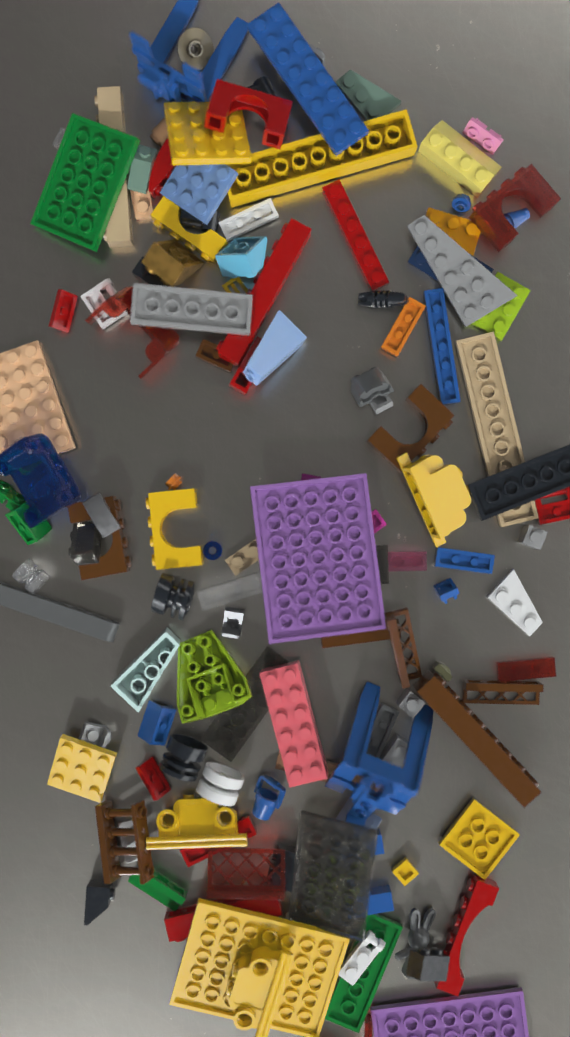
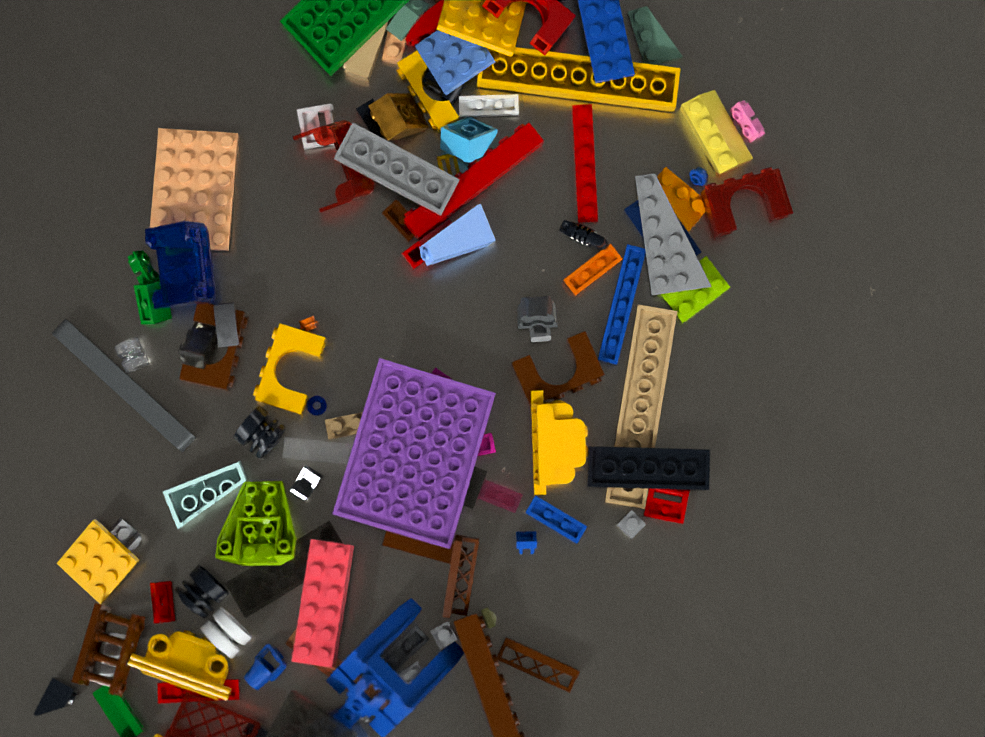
camera: 25 degrees right, 5 degrees down
red plate [48,289,78,333] -> none
blue panel [138,700,177,746] -> none
white wing [486,569,543,636] -> none
clear red tile [496,657,556,682] -> none
blue cone [500,208,530,232] -> none

